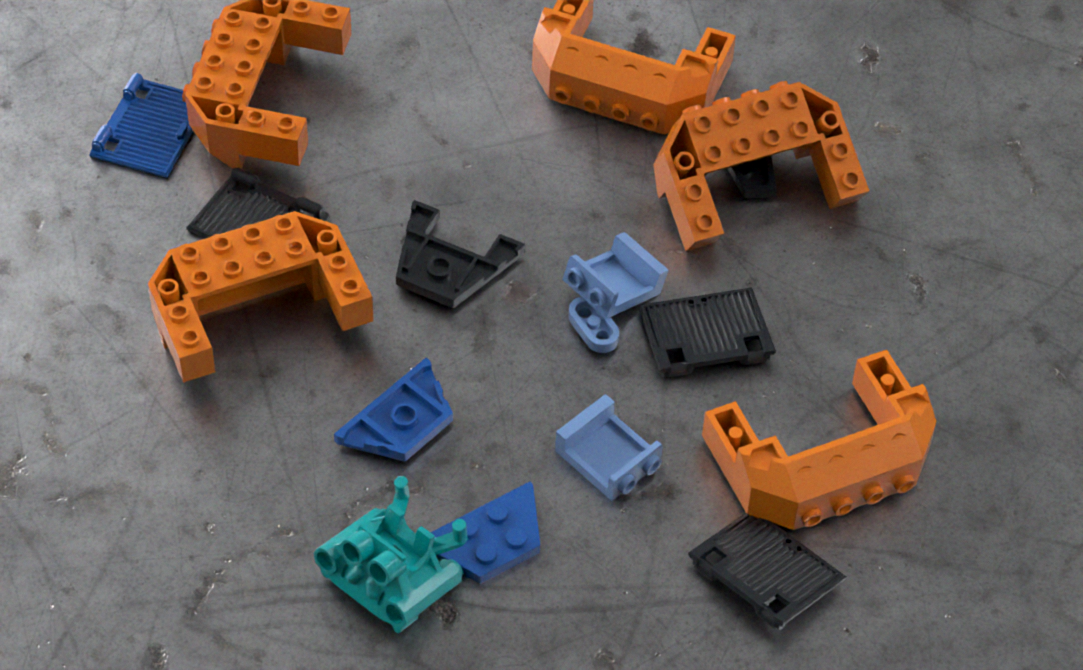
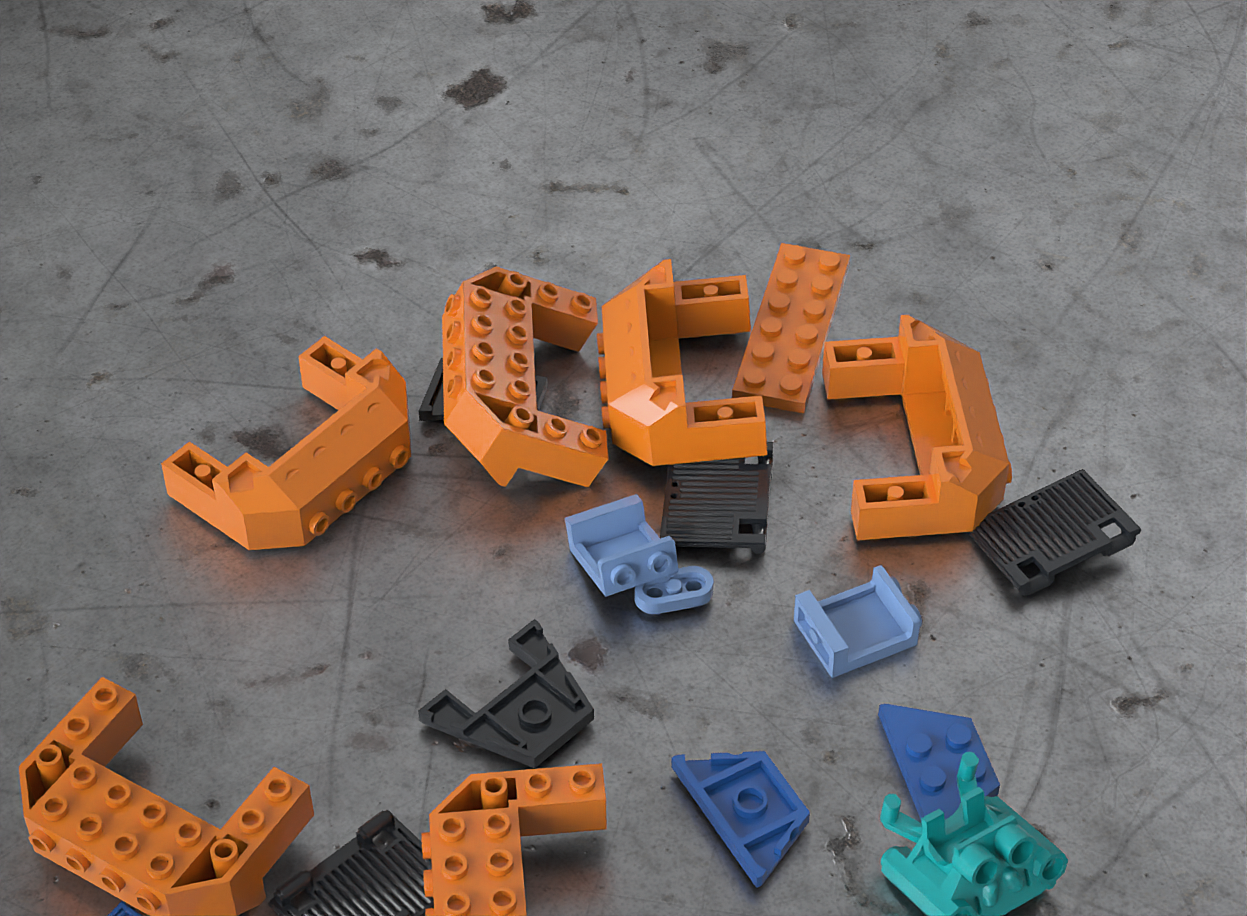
camera: 70 degrees left, 5 degrees down
none -> orange wedge [597,259,767,466]
none -> orange plate [732,243,850,414]

